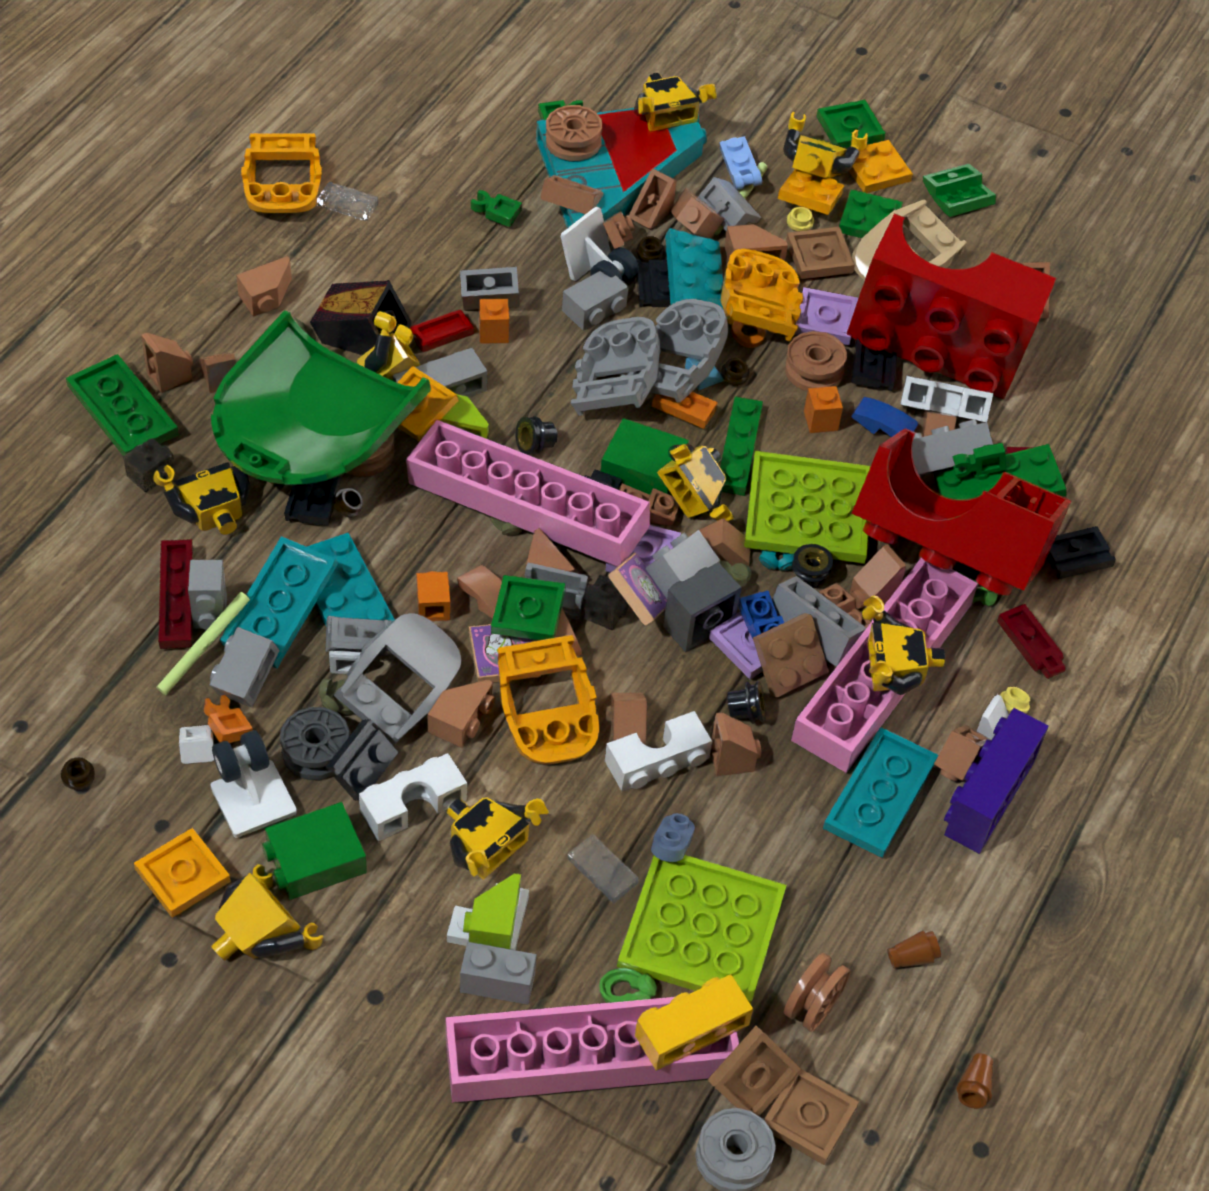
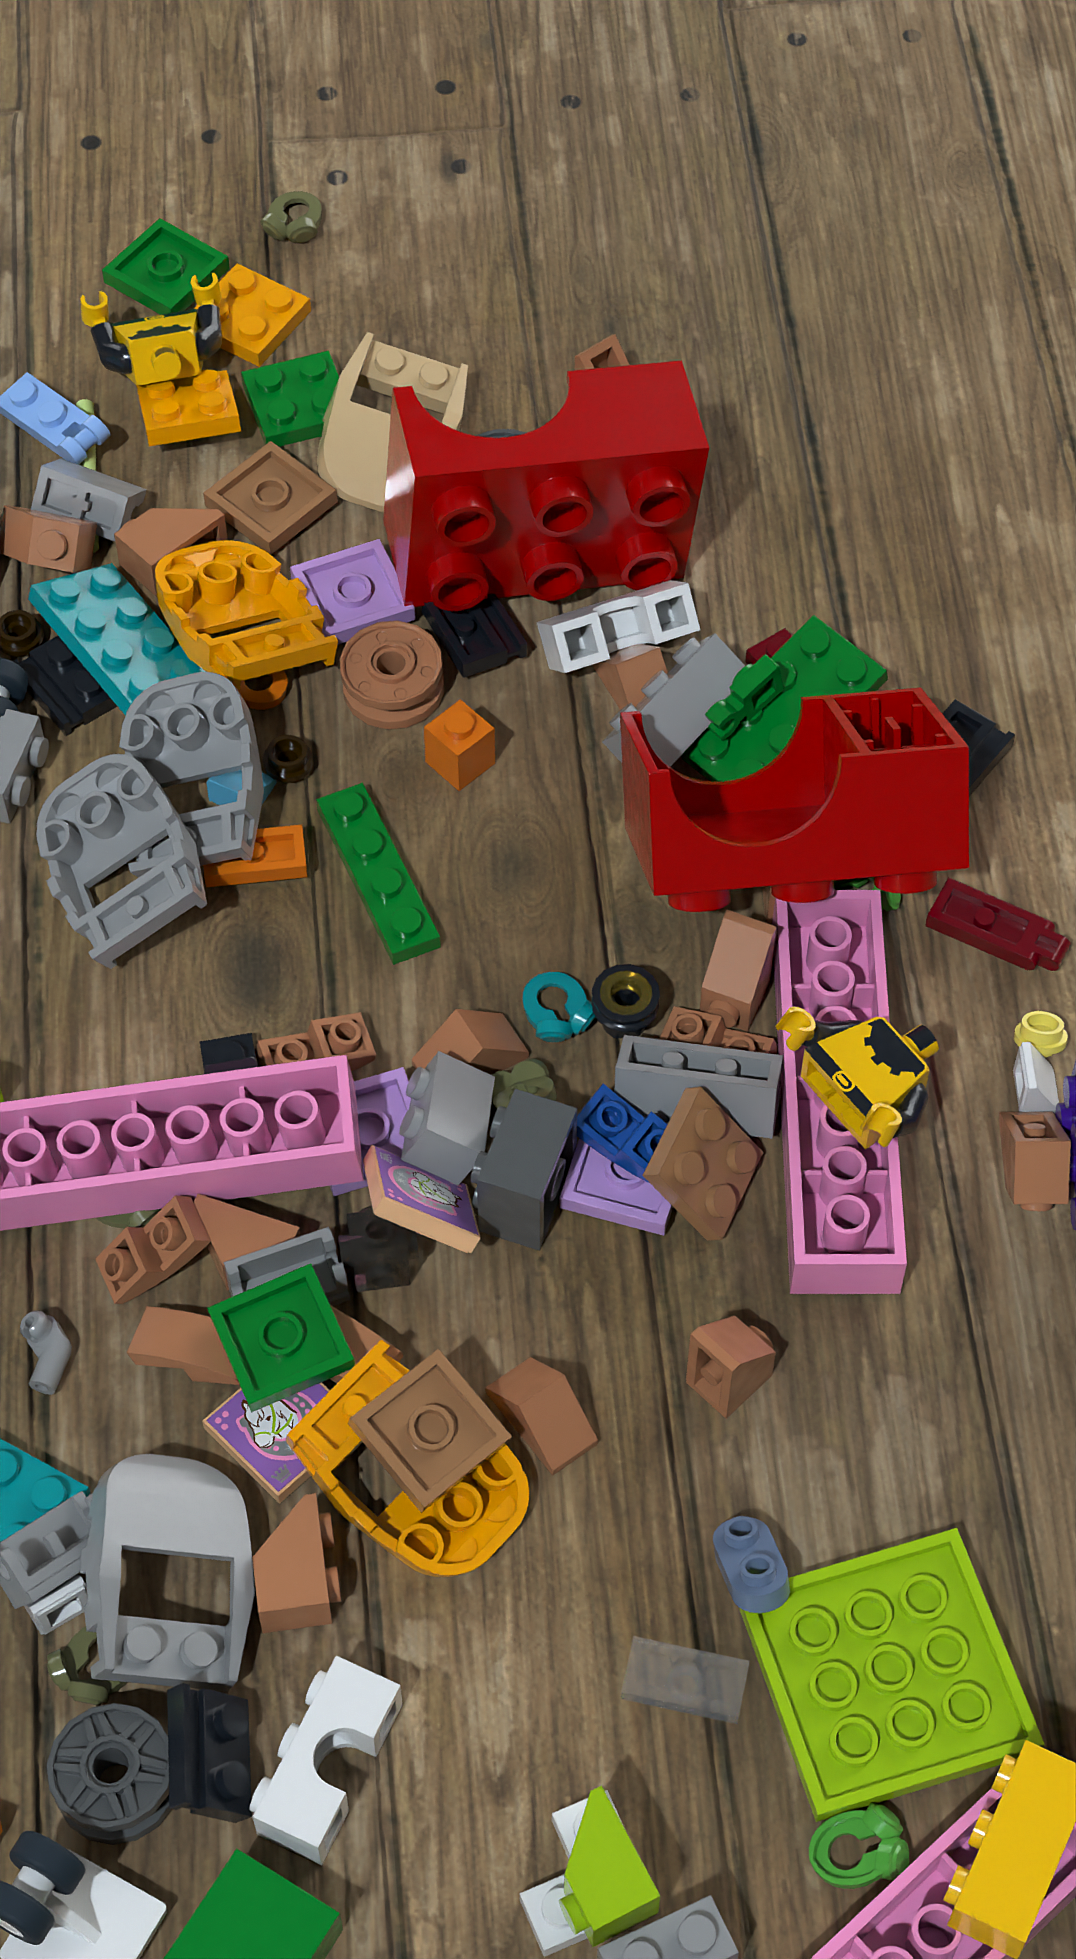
camera: 30 degrees left, 5 degrees up
orange brick [416,571,450,621] -> none
torso [447,797,549,880] -> none
black piece [515,416,558,455] -> none
green brick [600,418,689,495] -> none
white arch [605,711,712,791] -> none
torso [657,444,733,522] -> none
black piece [727,681,766,724] -> none
lime plate [744,451,871,563] -> none
light yellow plate [787,207,814,231] -> none
teal plate [823,727,939,858] -> none
blue slope [851,397,919,437] -> none
green slope [923,164,996,217] -> none
none -> light grey arm [20,1310,72,1395]
none -> nougat slope [95,1195,211,1304]
none -> olive piece [260,191,322,243]
none -> medium nougat plate [348,1349,512,1513]

